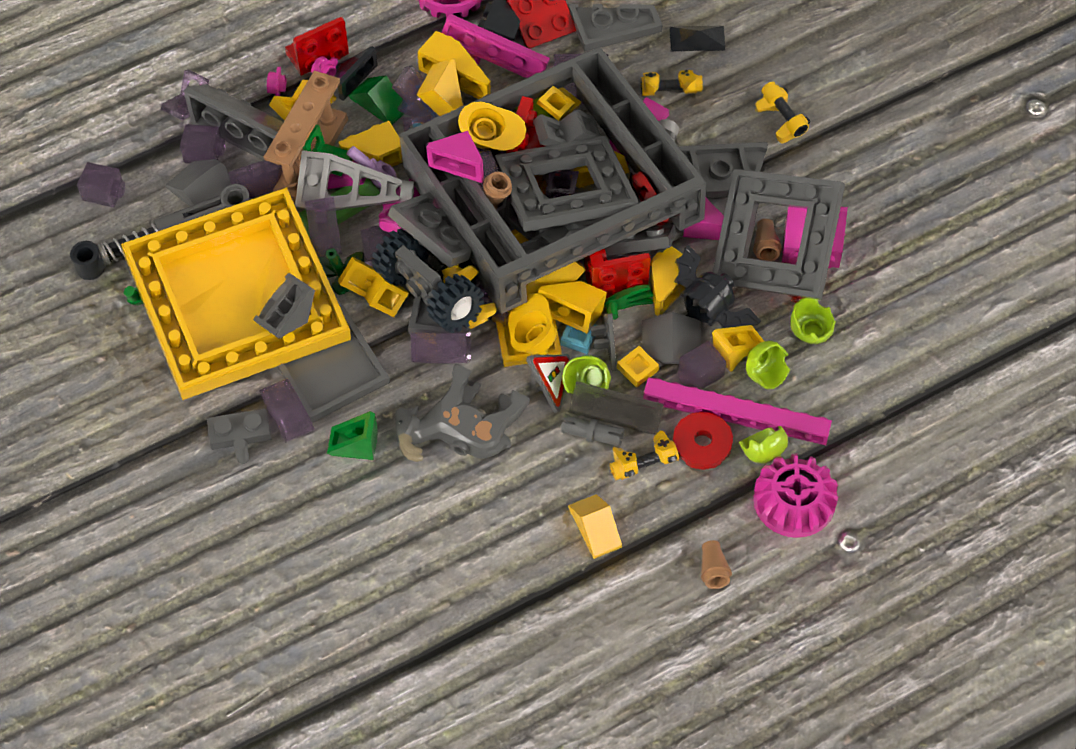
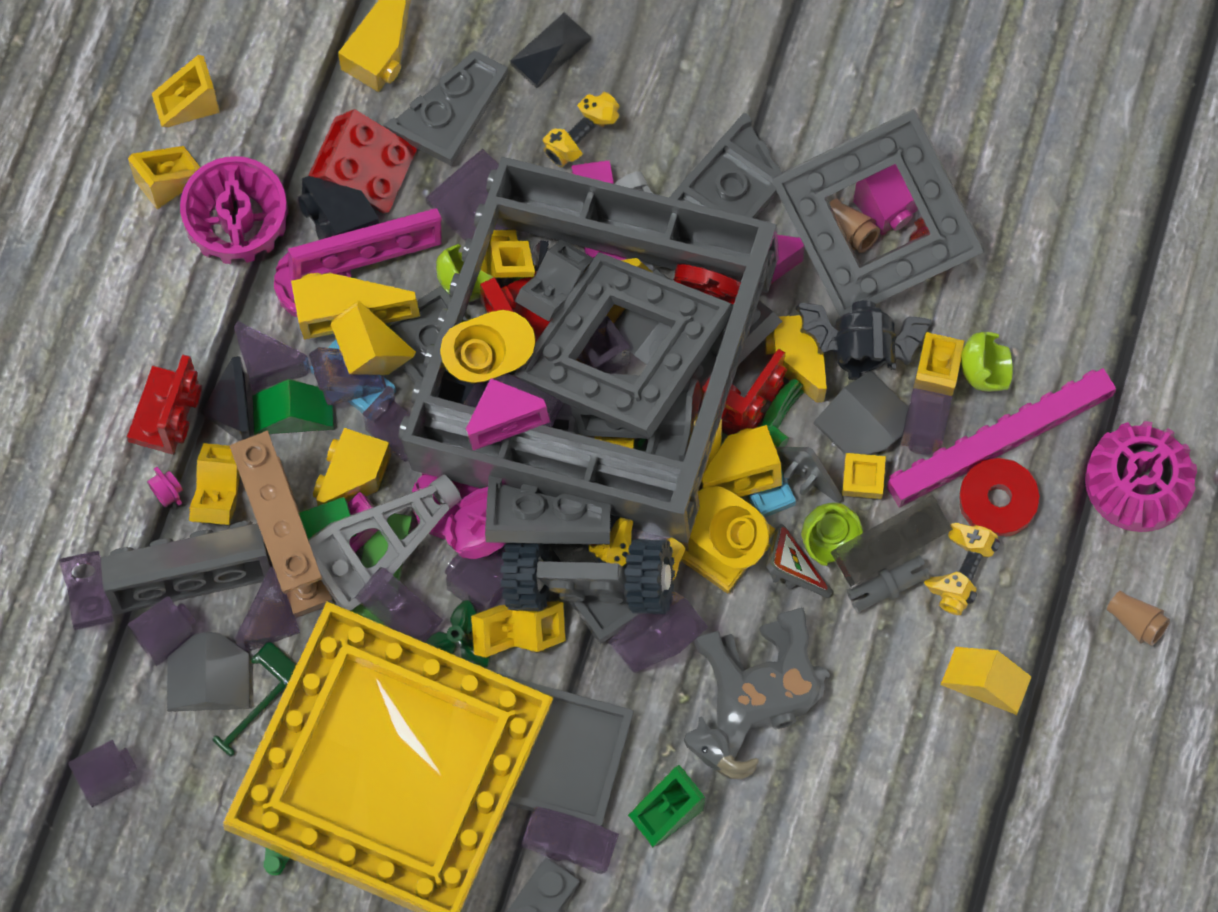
camera: 45 degrees left, 10 degrees up
piece [70,184,251,280] -> none
dark grey slope [253,273,315,338] -> none
dark pink plate [311,57,338,77] -> none
lavender plate [347,146,397,188] -> none
medium nougat cone [483,172,512,209] -> none
lime hair [739,426,788,464] -> none
yellow piece [755,81,810,144] -> none
lime hair [790,298,836,344] -> none
none -> clear purple slope [234,321,310,391]

